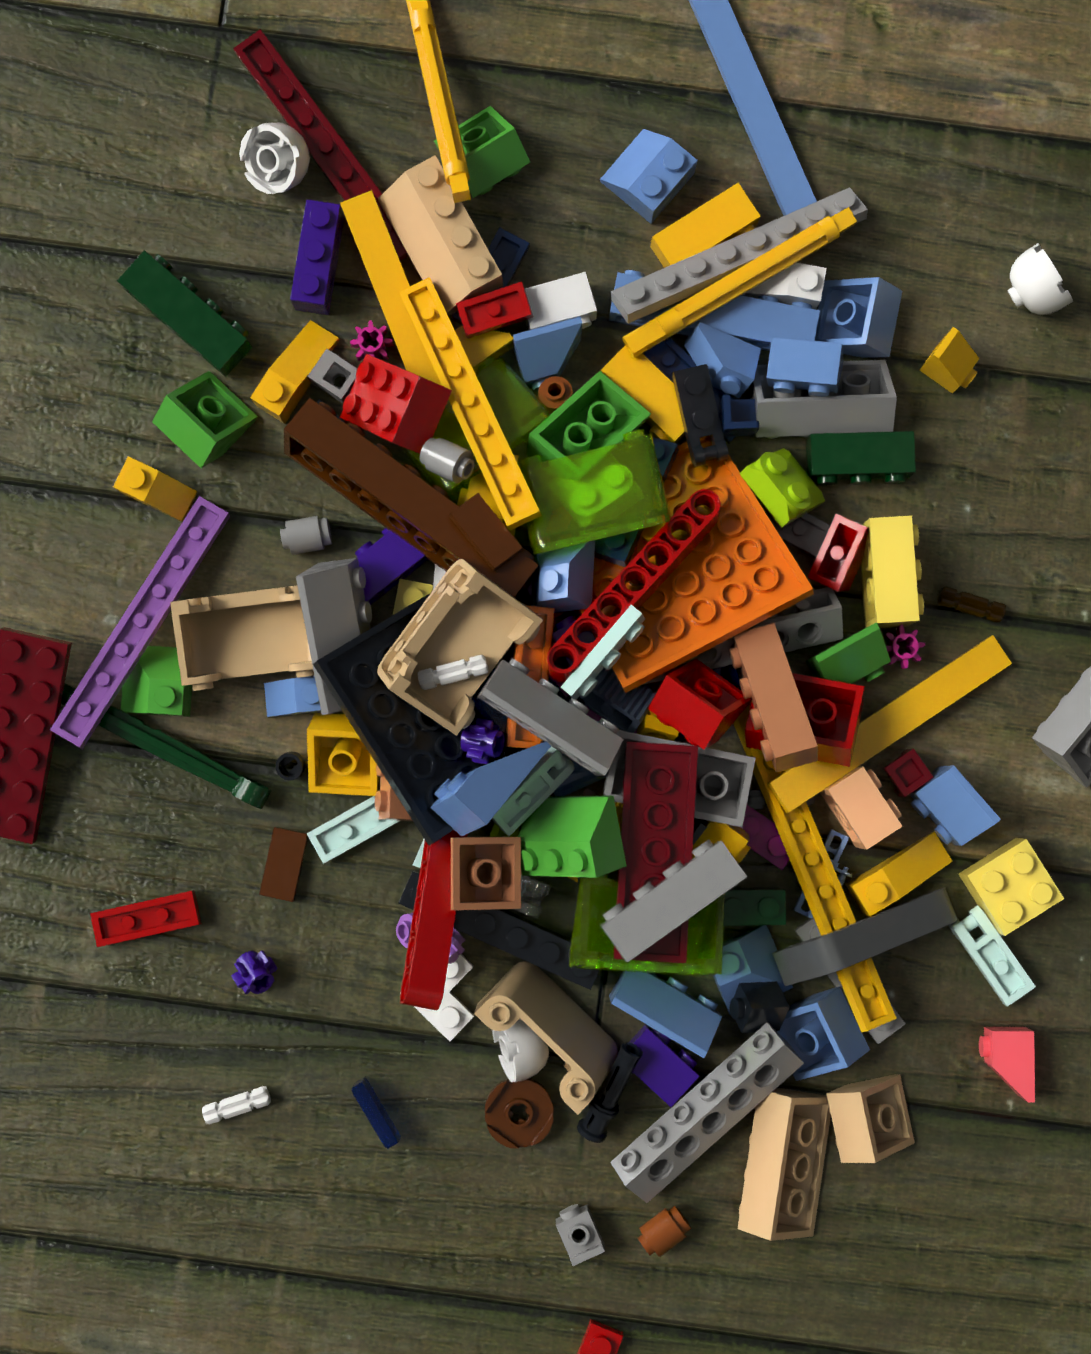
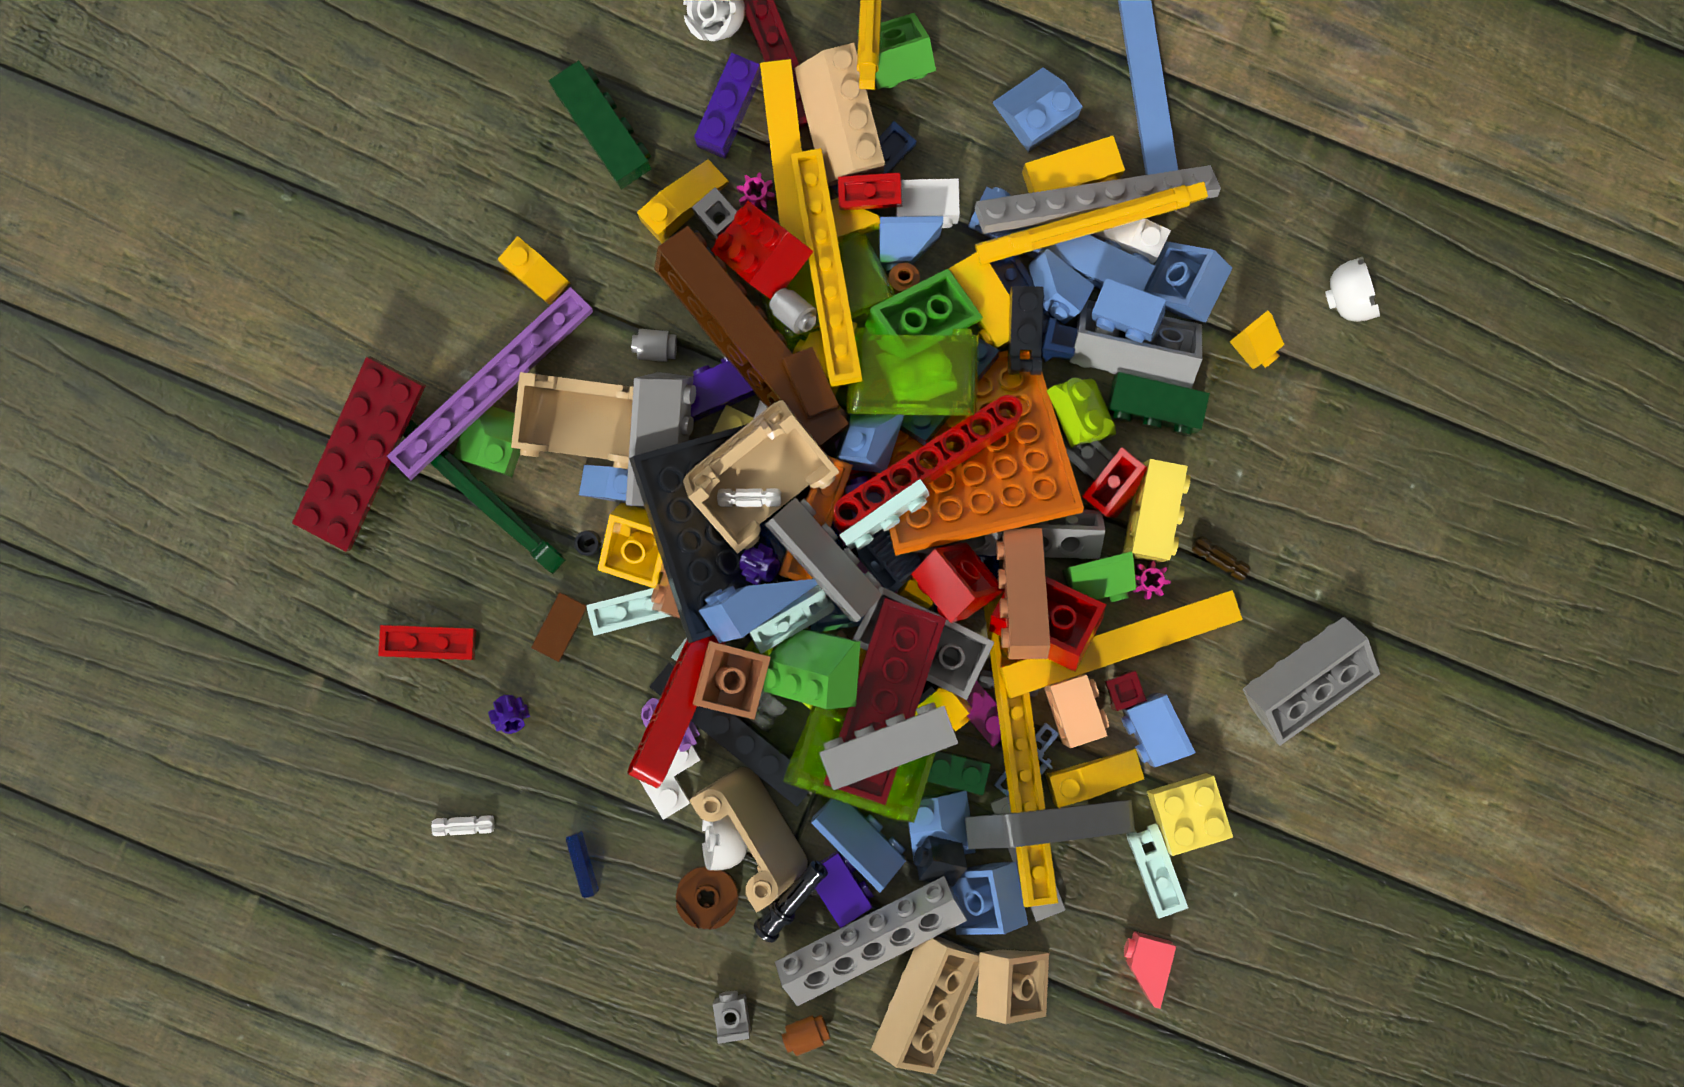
camera: 15 degrees right, 0 degrees up
bright green slope [152,371,258,469] -> none

